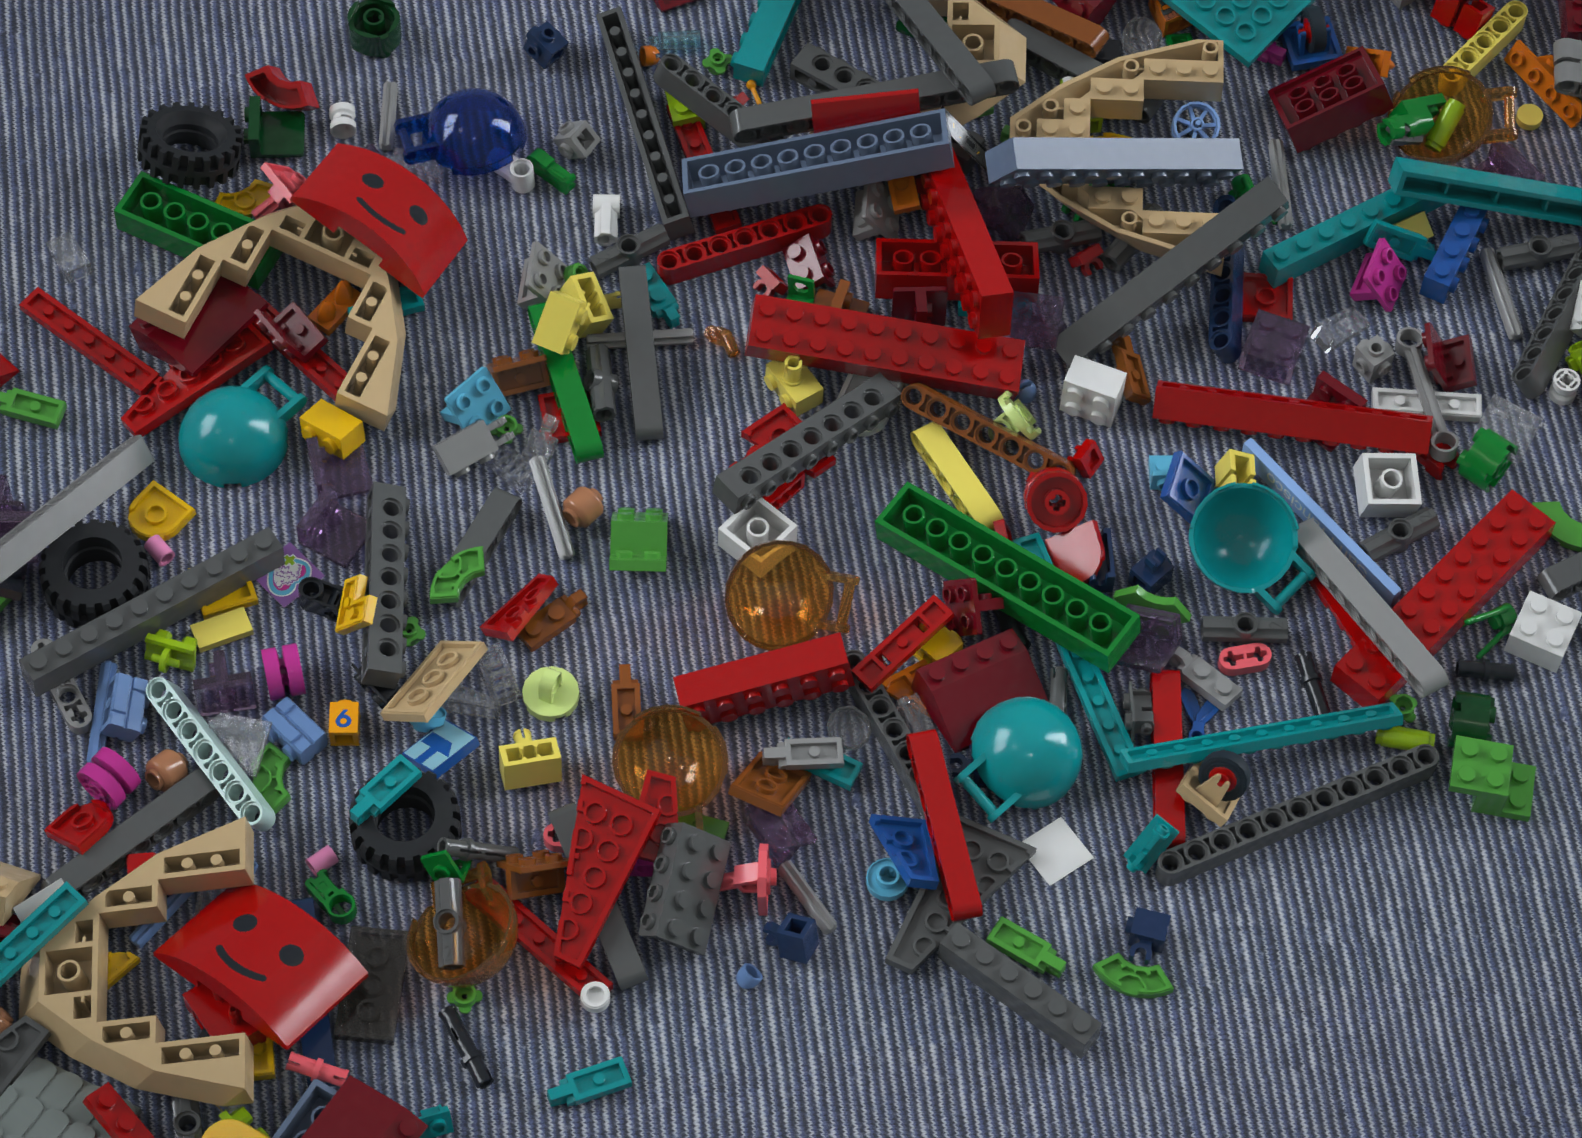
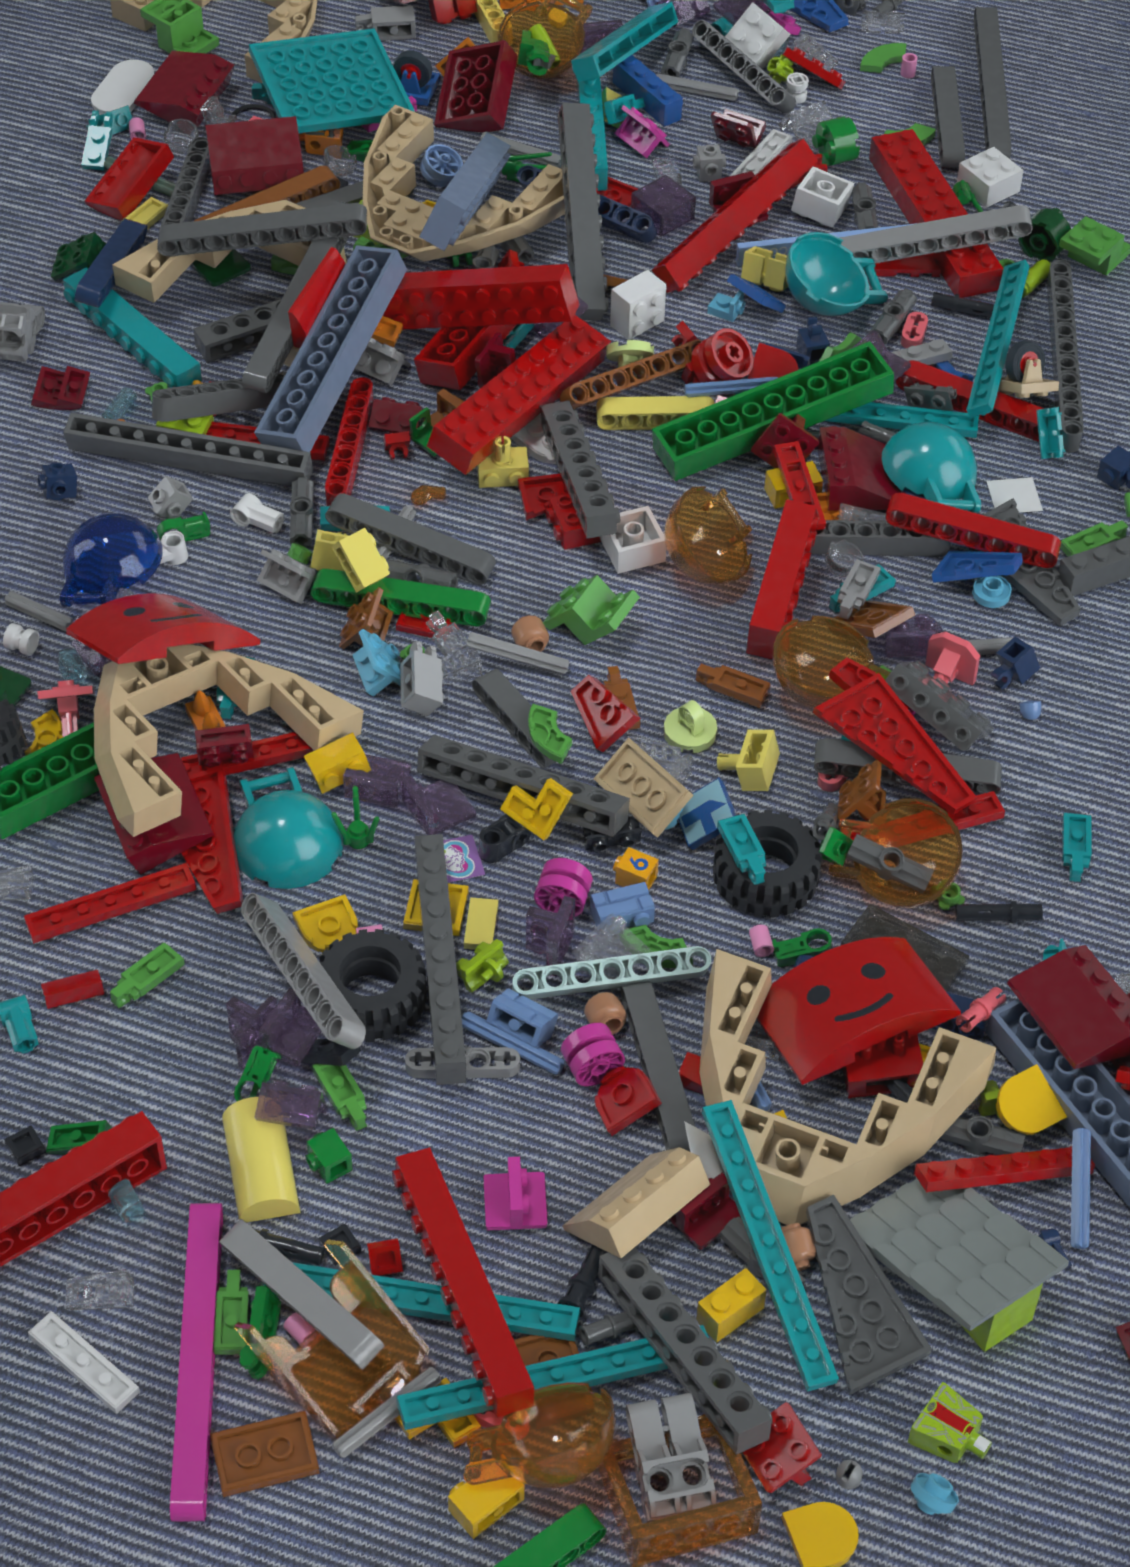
camera: 60 degrees left, 10 degrees down
white tile [580,981,610,1013] -> none
light grey piece [1395,327,1459,462] -> none
none -> green plant [331,786,379,849]
none -> medium blue axle [684,377,778,397]

